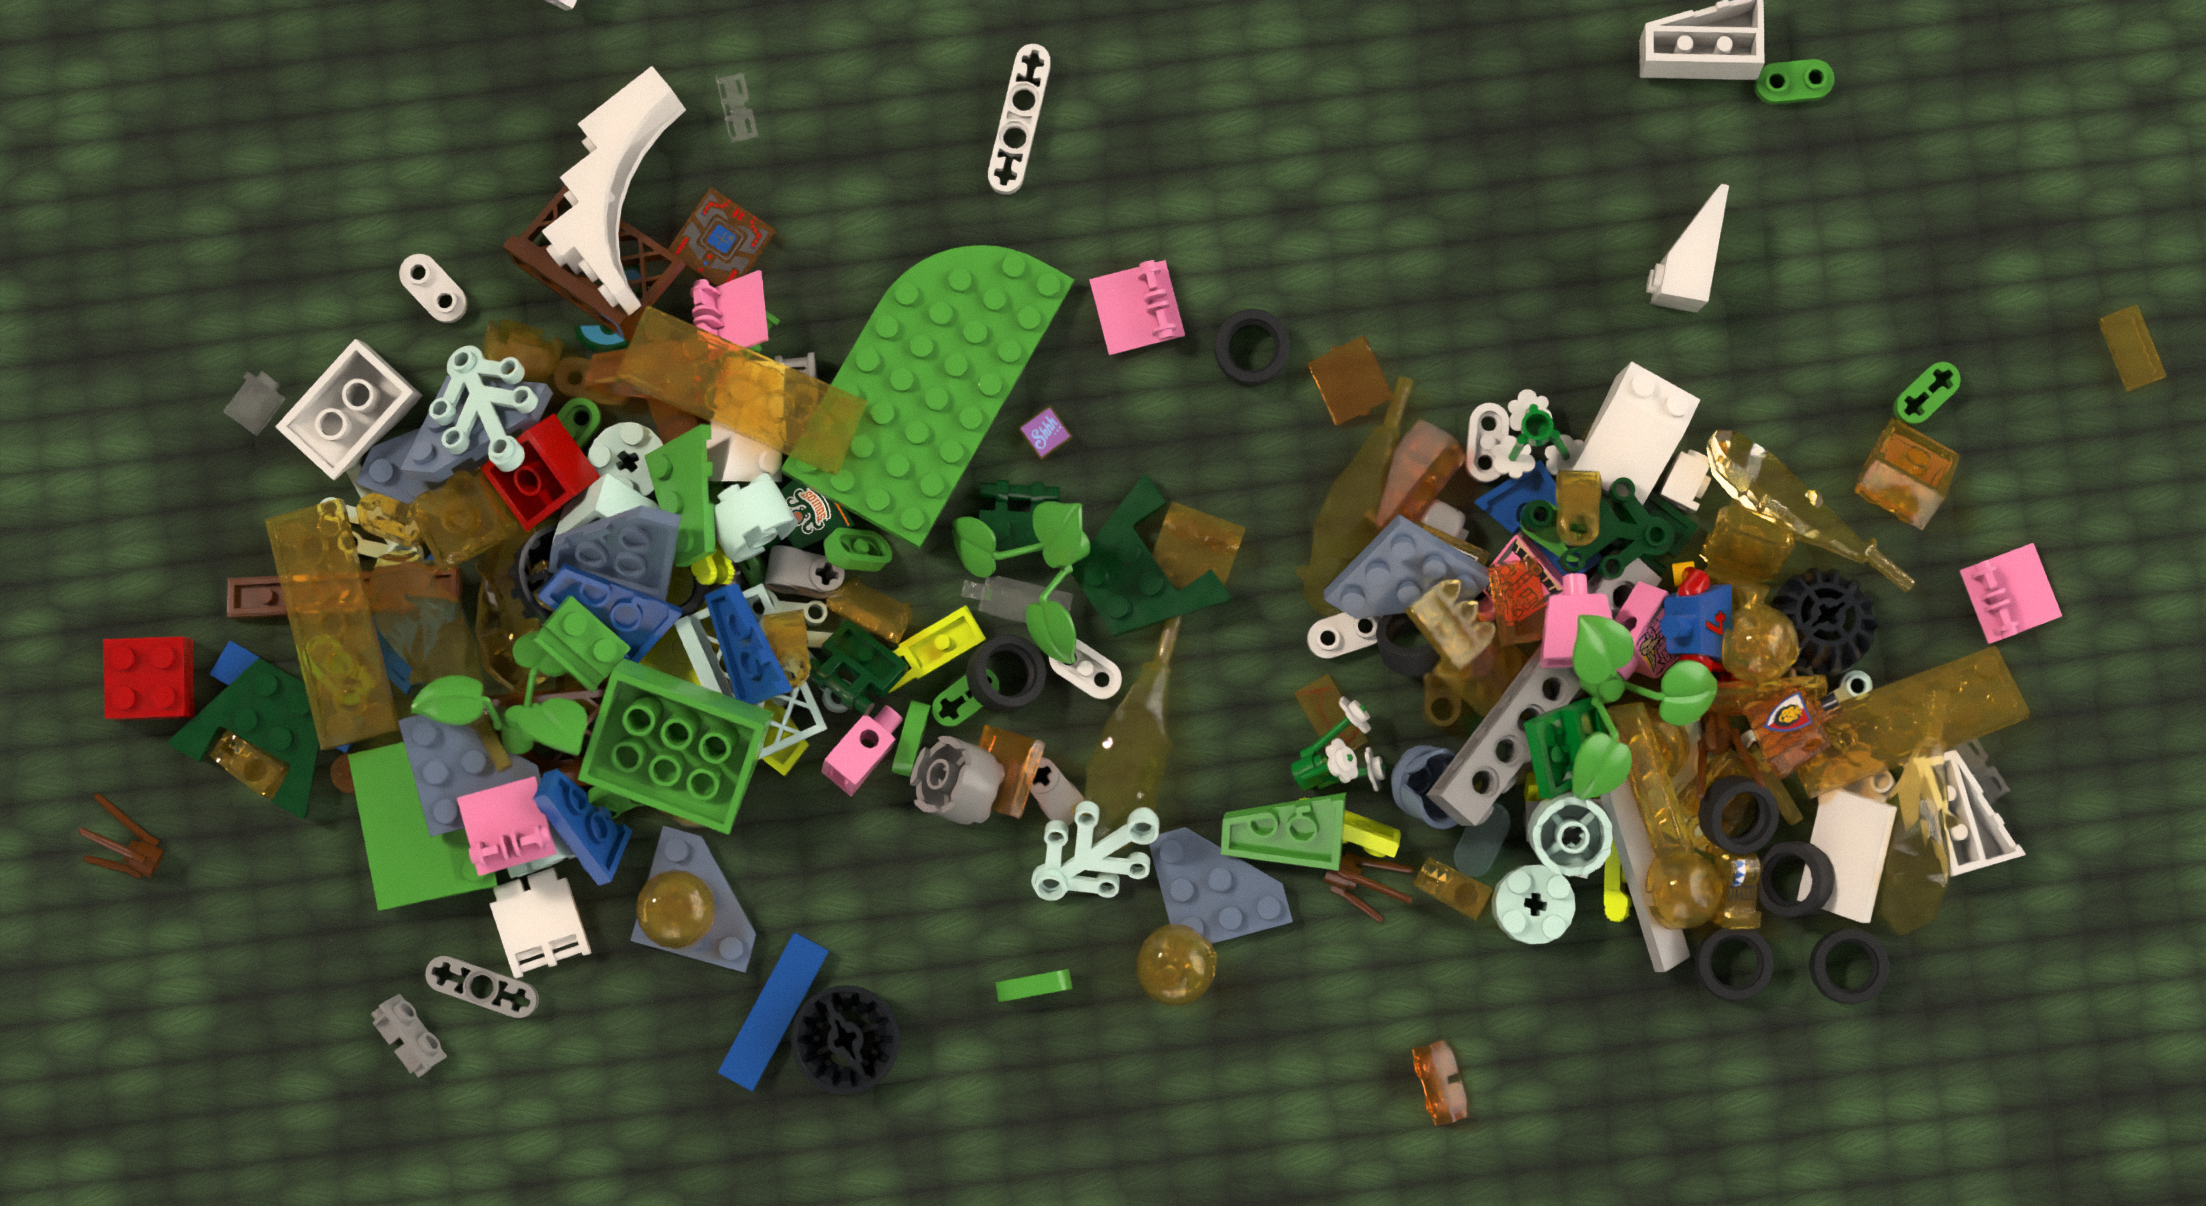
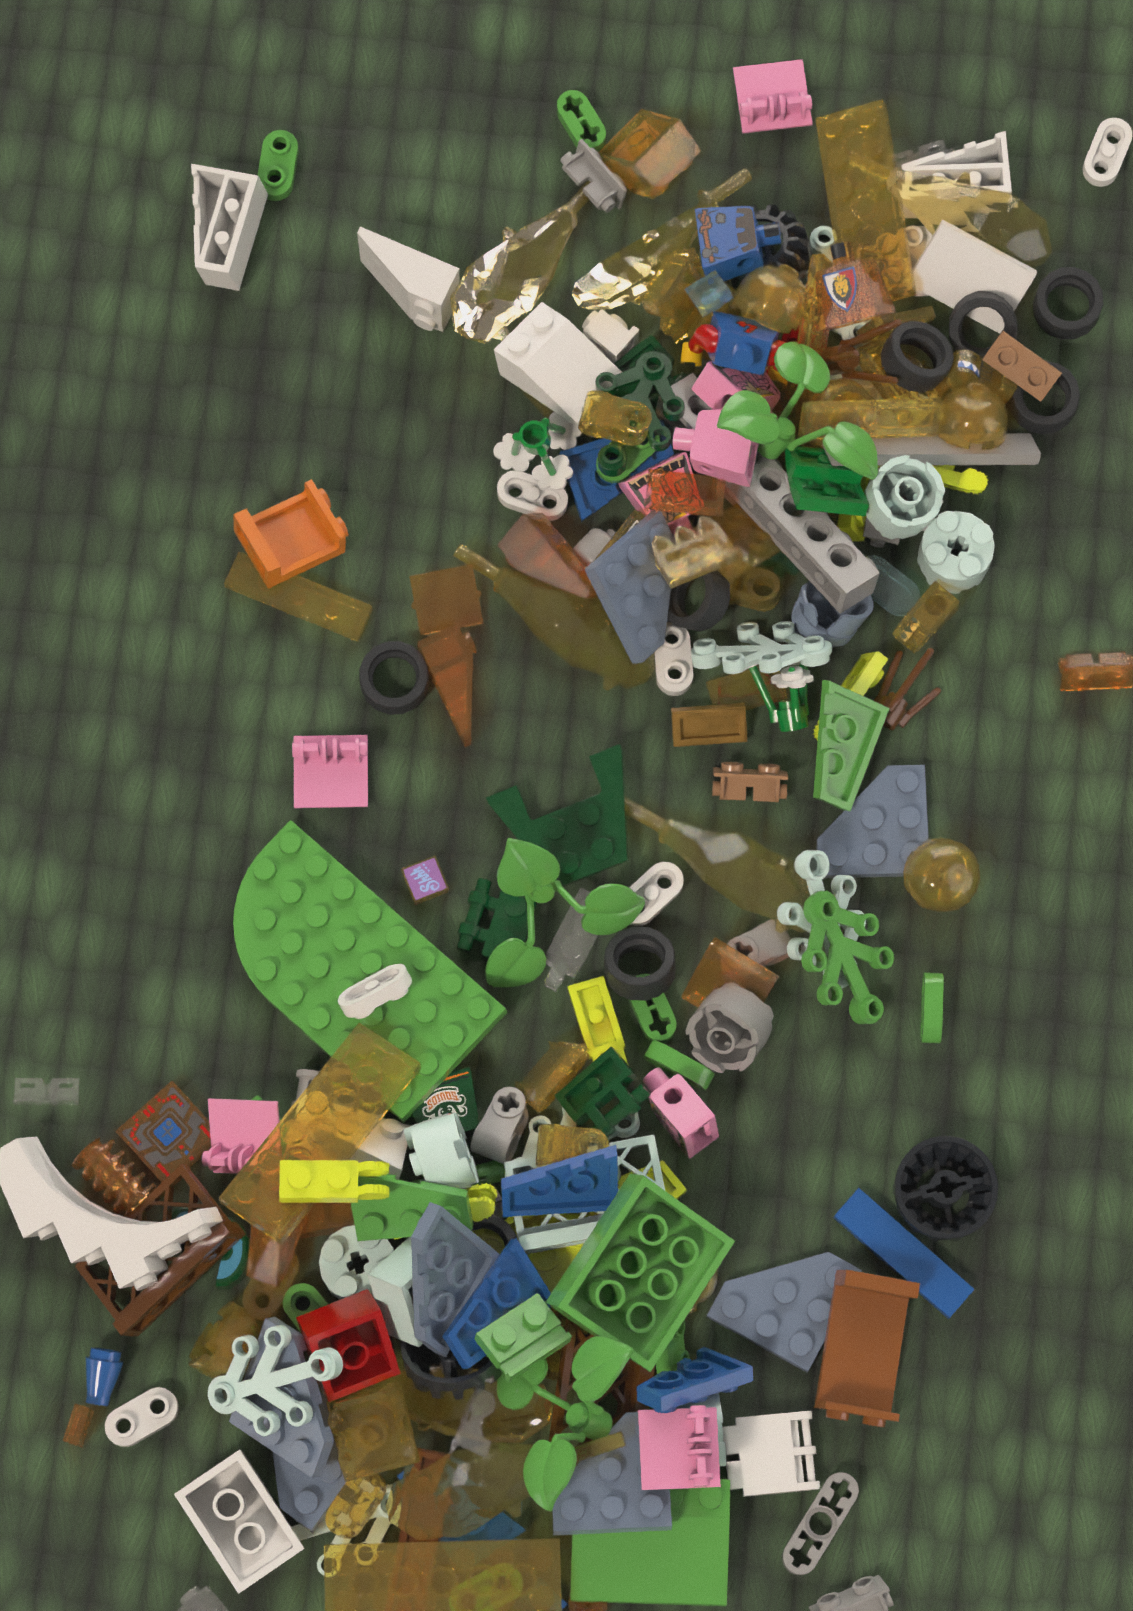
camera: 75 degrees left, 10 degrees down
clear yellow cylinder [636,869,717,949] -> none
bright green plate [823,527,892,572] -> none
white beam [988,44,1050,195] -> none
clear yellow hinge [1152,501,1246,589] -> none
none -> clear orange tile [63,1404,94,1448]
none -> clear orange piece [72,1138,156,1217]
none -> blue cone [85,1348,124,1406]
none -> clear yellow tile [224,552,373,642]
none -> orange panel [233,479,349,589]
none -> neon yellow hinge [279,1160,389,1203]
none -> white plate [338,964,412,1019]
none -> clear orange slope [417,624,477,747]
none -> clear piece [449,1388,495,1458]
none -> clear yellow piece [450,180,591,344]
none -> light grey hinge [560,139,627,213]
none -> pearl gold tile [671,703,747,747]
none -> clear light blue plate [685,270,734,317]
none -> light aqua plant [691,621,832,674]
none -> blue torso [695,206,782,286]
none -> medium nougat hinge [712,762,788,802]
none -> bright green plant [801,891,894,1024]
none -> dark orange panel [814,1269,920,1428]
none -> medium nougat hinge [982,331,1062,402]
none -> white plate [1083,118,1132,187]

